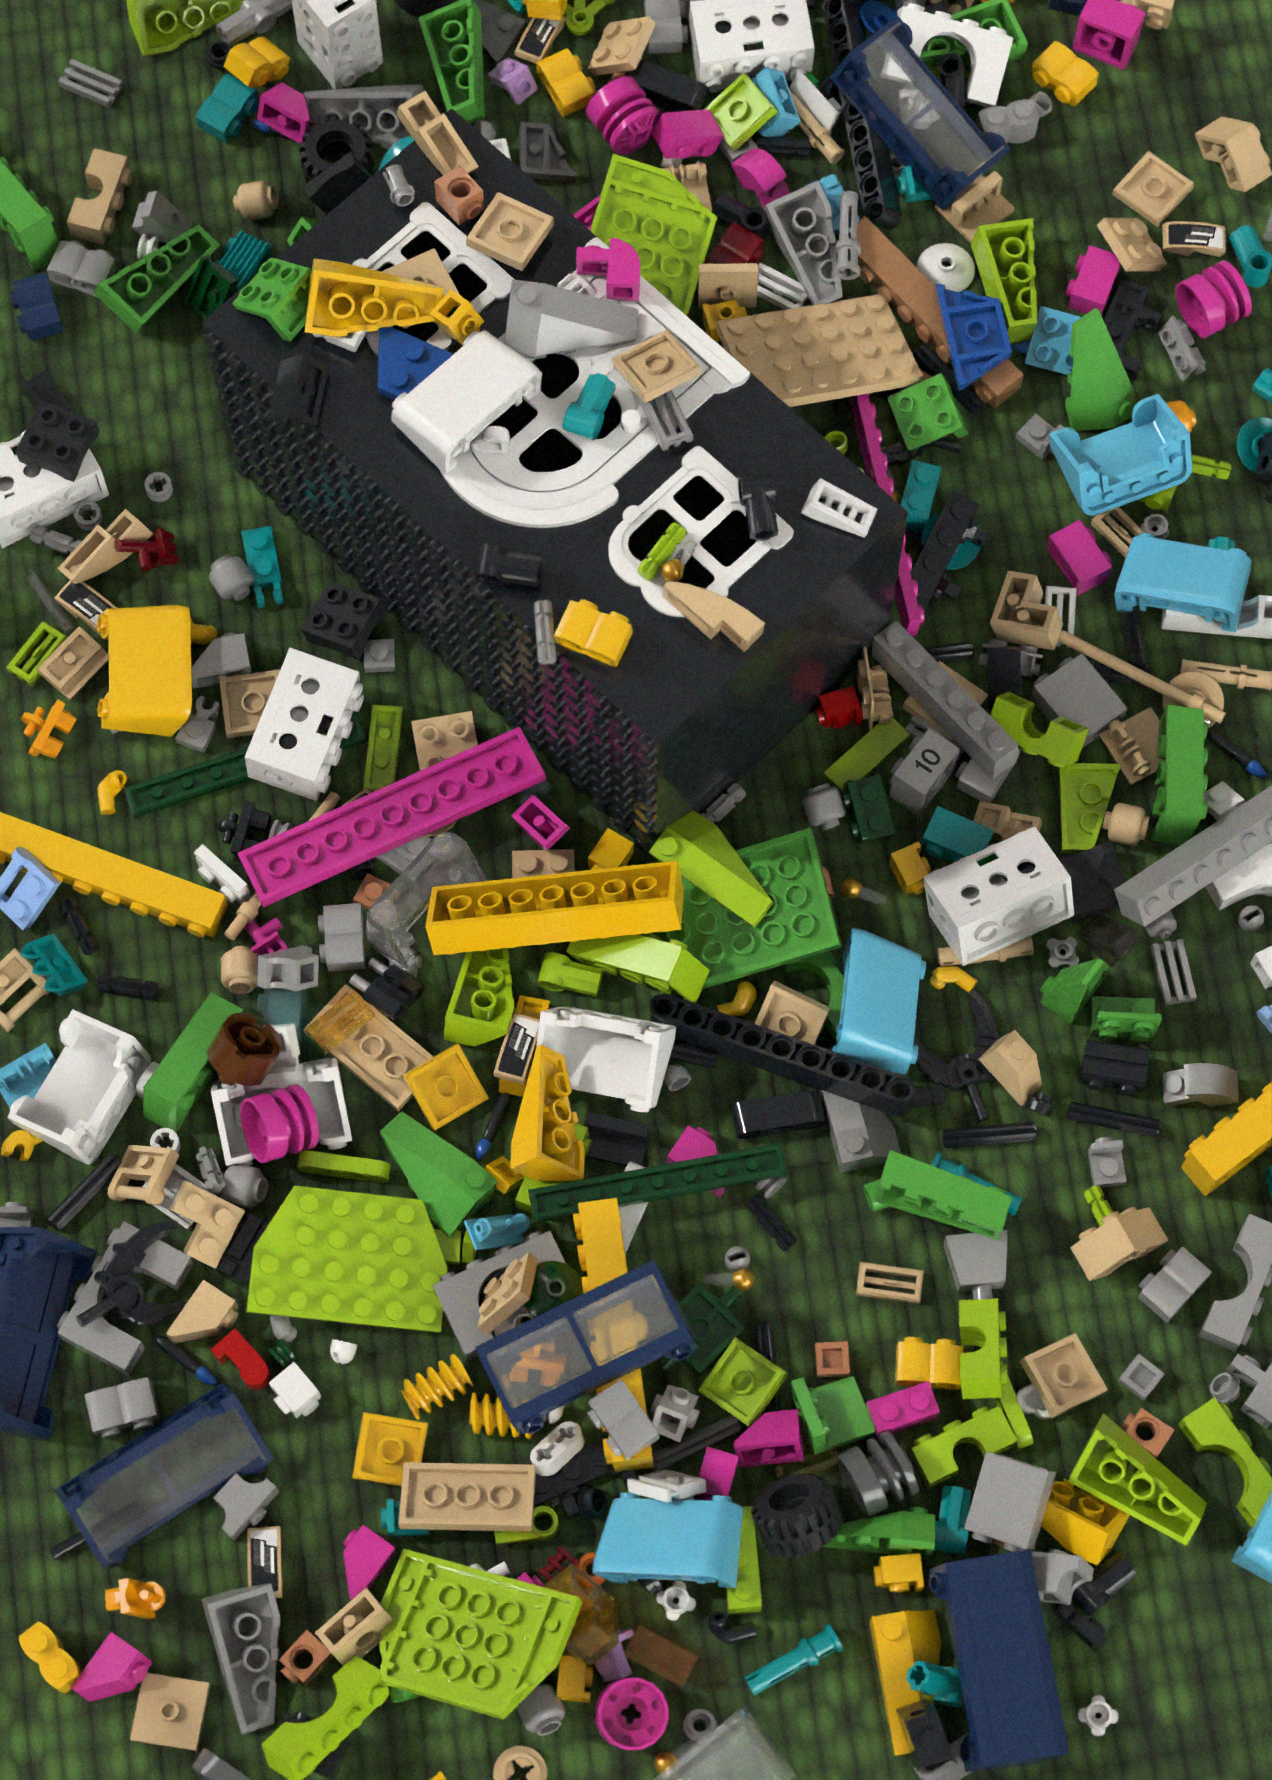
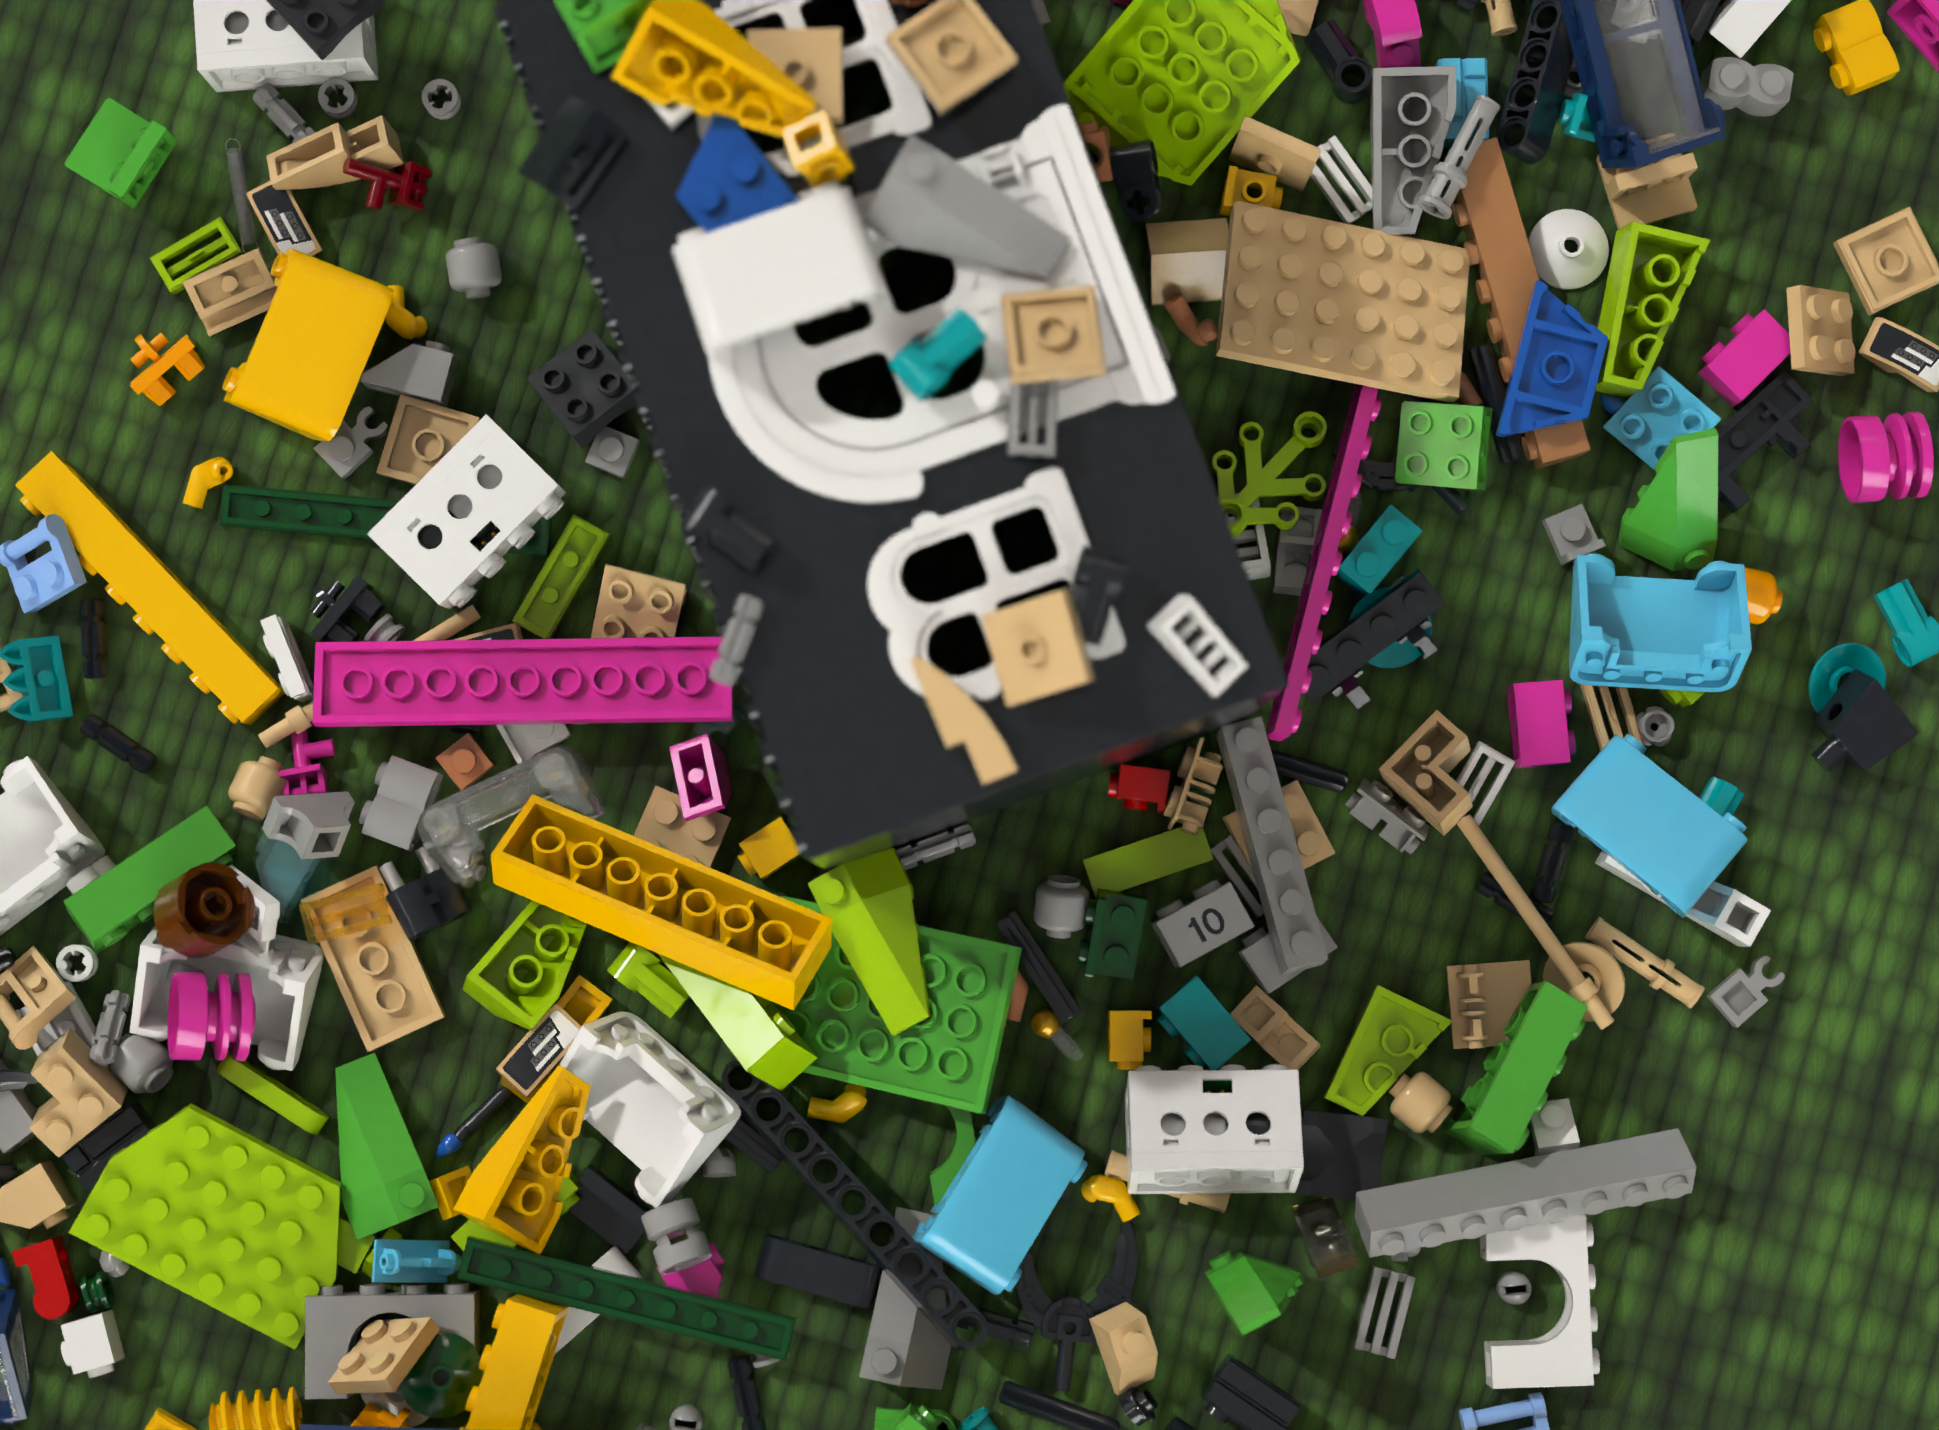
camera: 20 degrees right, 15 degrees up
teal hinge [241,526,284,608] -> none
white hinge [330,1339,357,1364] -> none
yellow plate [402,1043,489,1130] -> none
white tile [471,426,510,453] -> none
yellow brick [554,599,633,667] -> none
dark pink brick [576,238,640,301] -> none
lime axle [638,522,686,581] -> none
piece [661,539,697,582] -> none
dark red brick [704,222,765,264] -> none
tan plate [755,981,831,1065] -> none
black slope [987,646,1021,708] -> none
lime arch [990,692,1089,768] -> none
light grey hinge [1029,92,1052,117] -> none
light grey brick [1031,654,1127,748] -> none
light grey plate [1046,937,1079,968] -> none
bright green bracket [1090,996,1162,1042] -> none
light grey hinge [1158,316,1206,381] -> none
lime axle [1191,454,1231,480] -> none
black piece [1207,730,1267,778] -> none
none -> light grey wheel [641,1198,712,1275]
none -> tan plate [981,589,1095,707]
none -> black axle [997,911,1081,1023]

